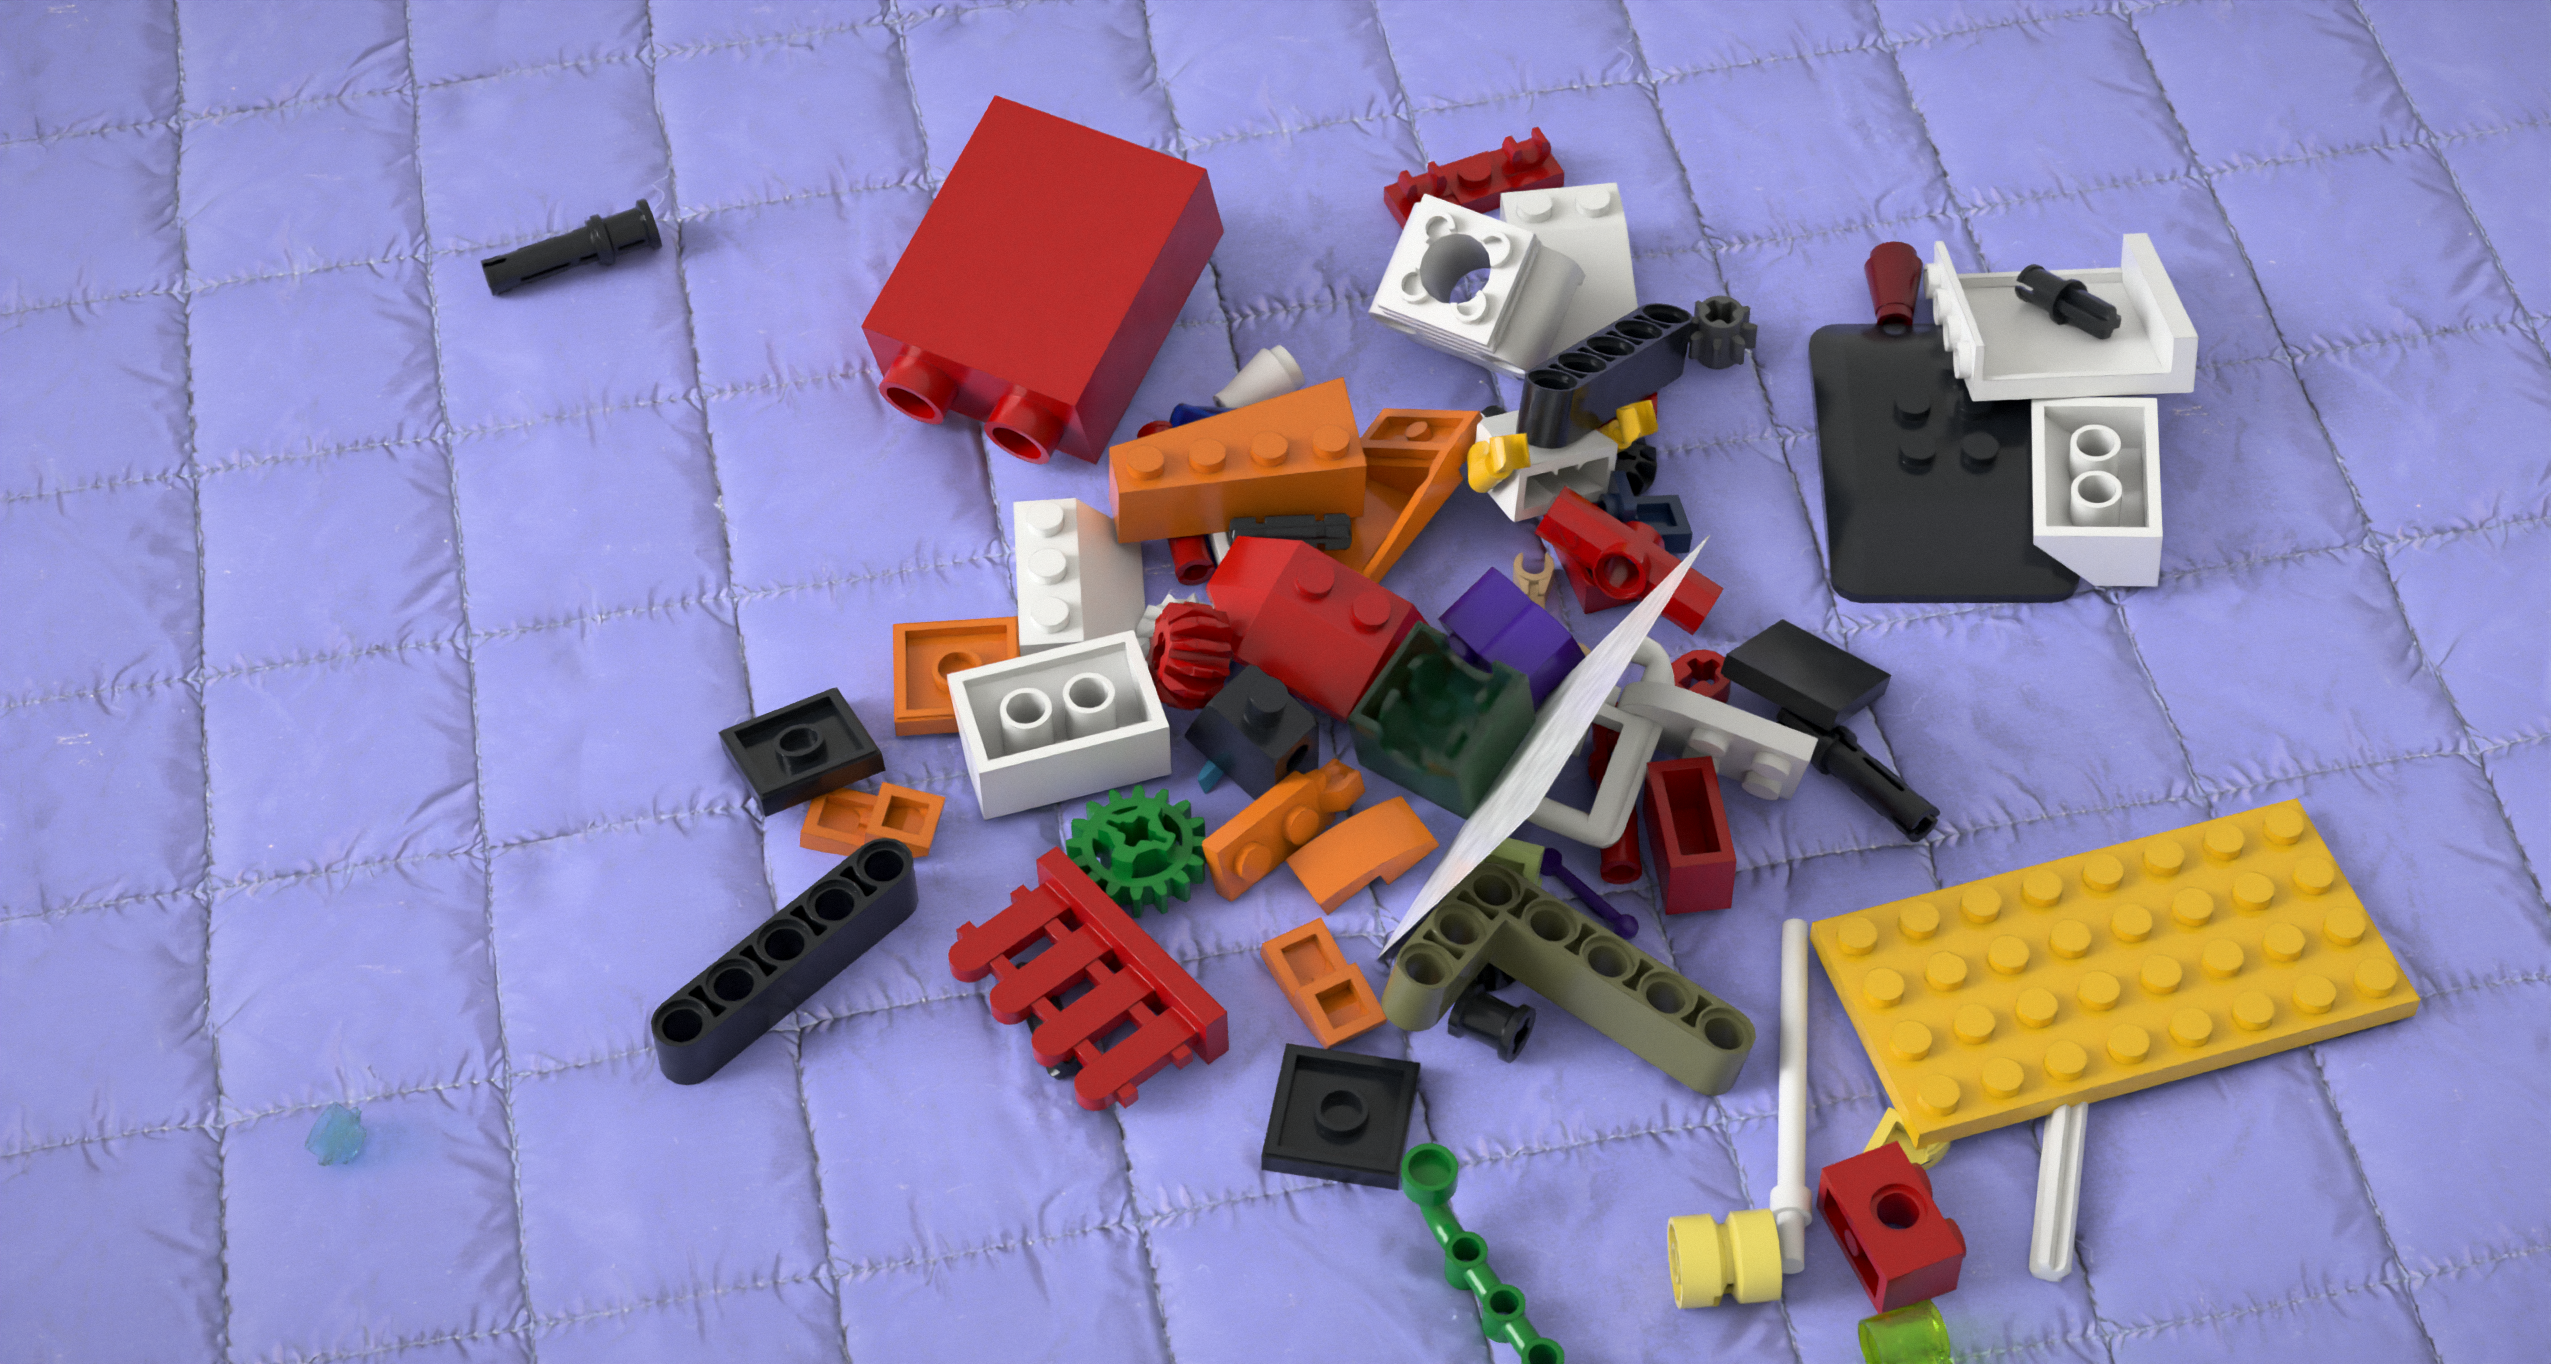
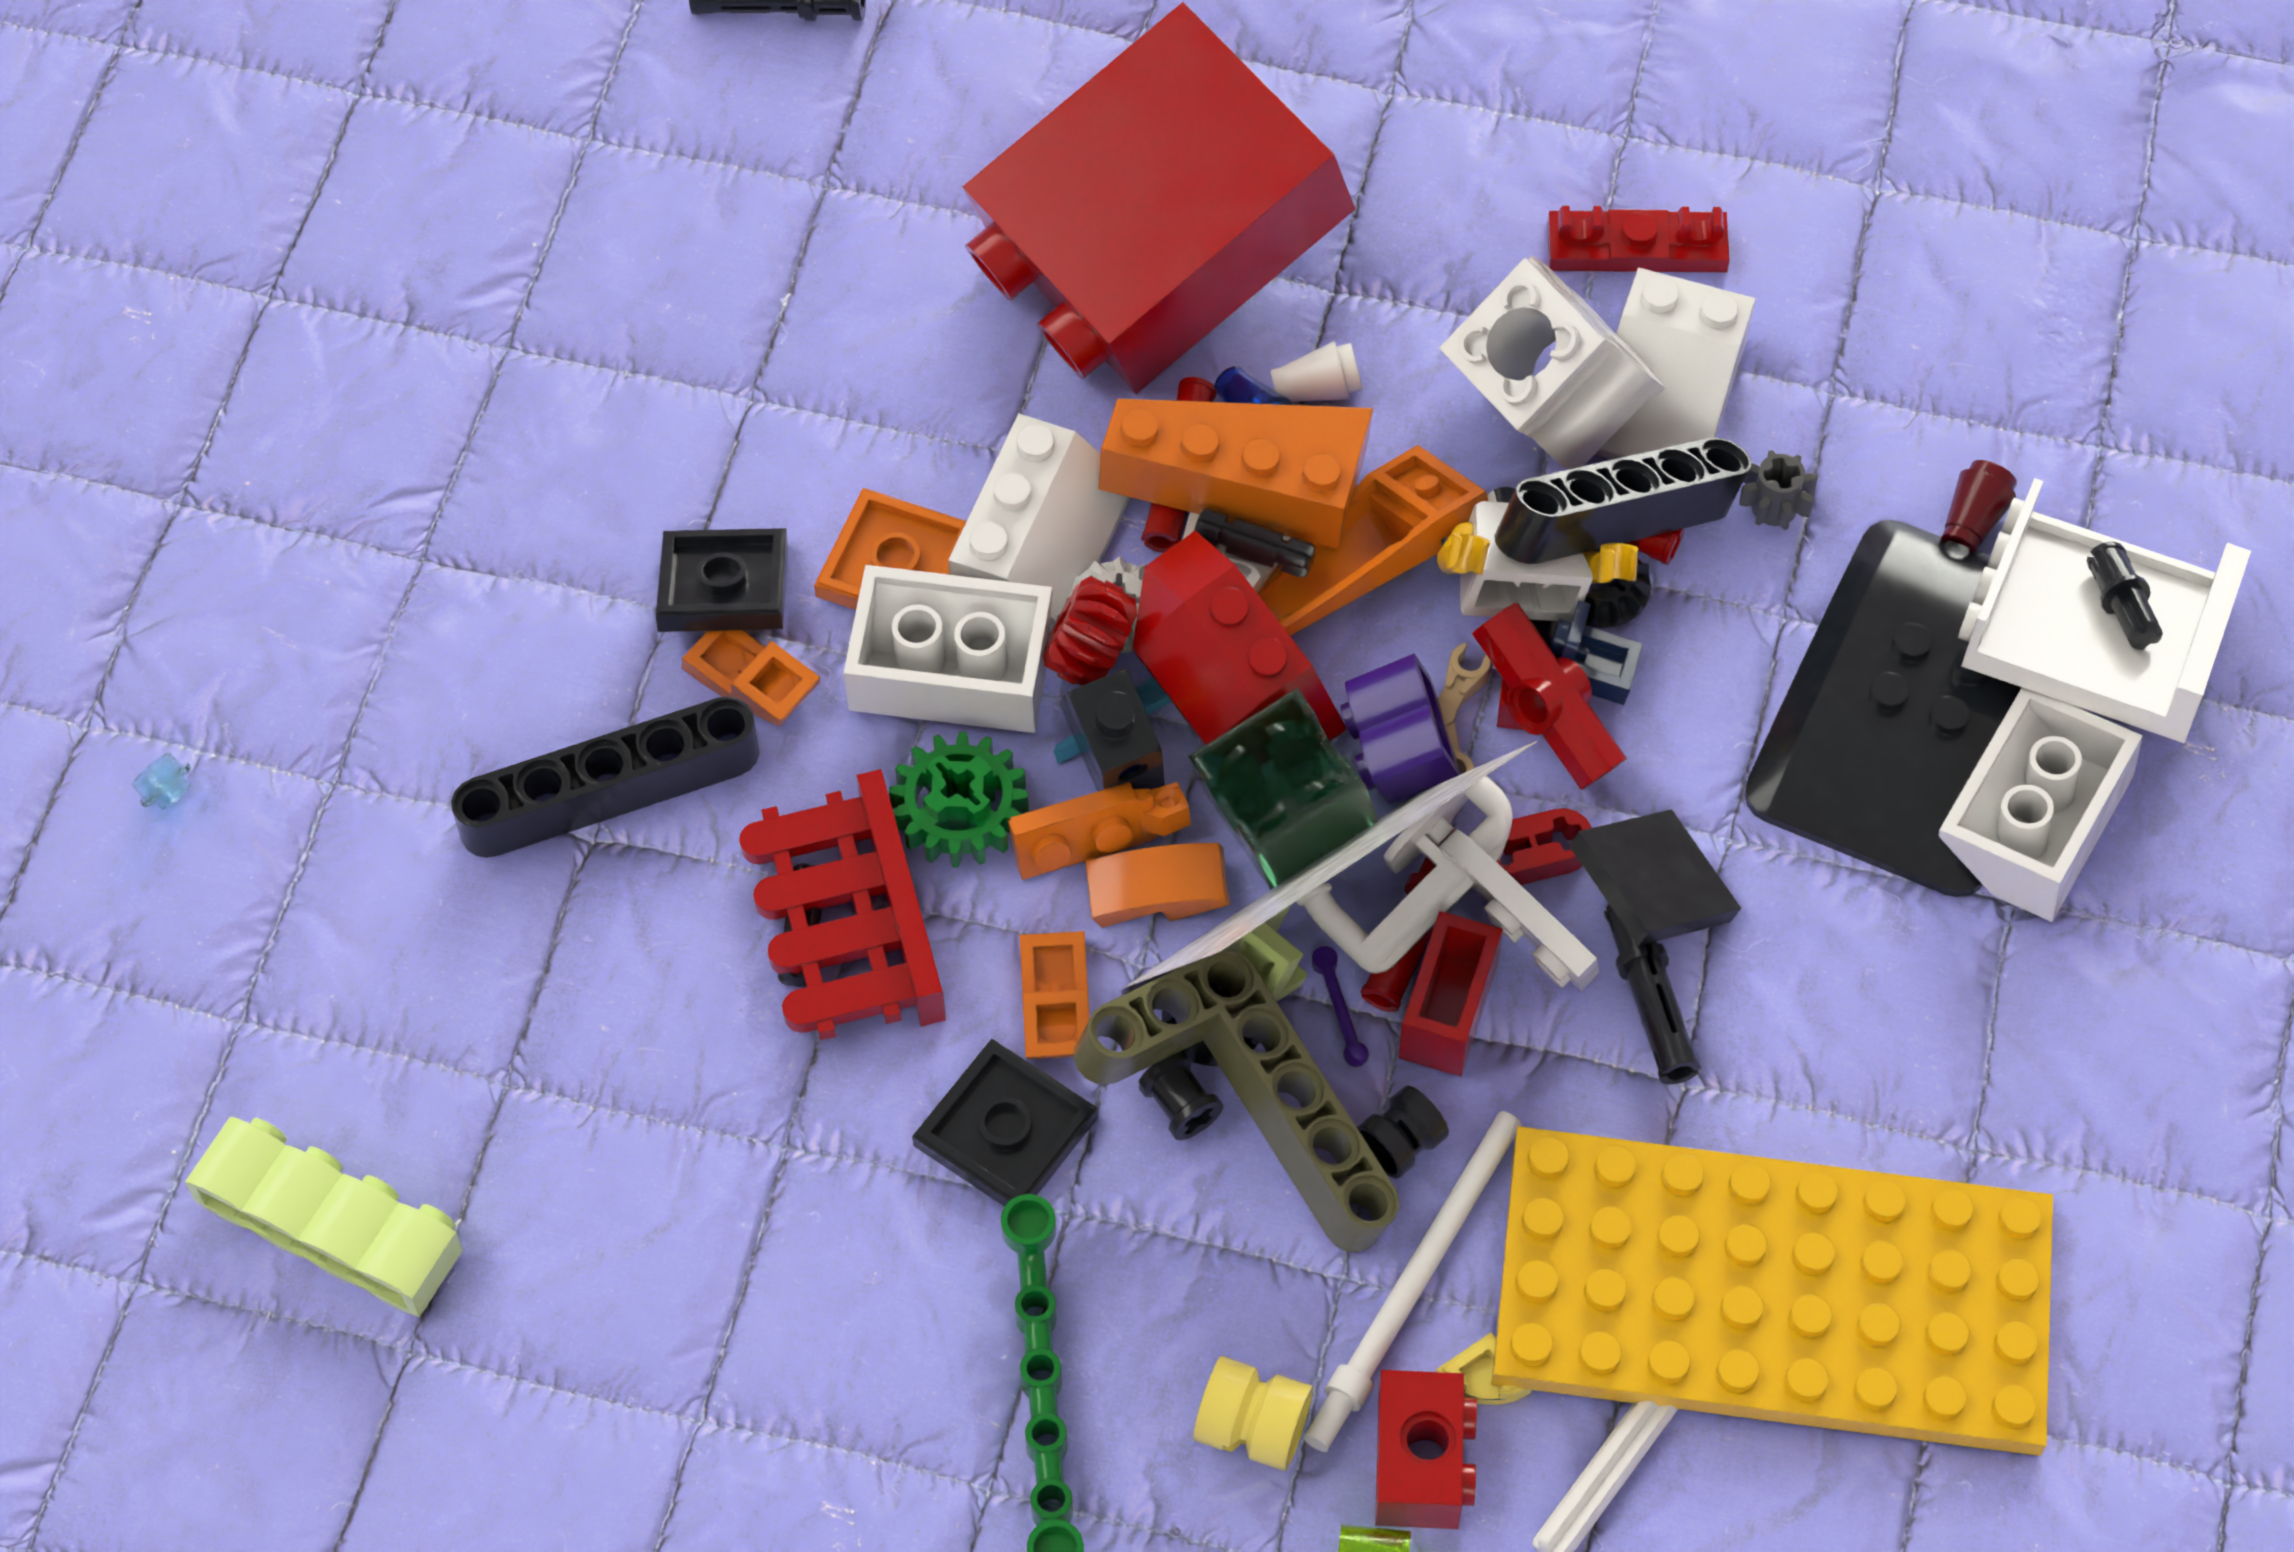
camera: 25 degrees right, 10 degrees up
none -> black wheel [1357,1085,1449,1179]

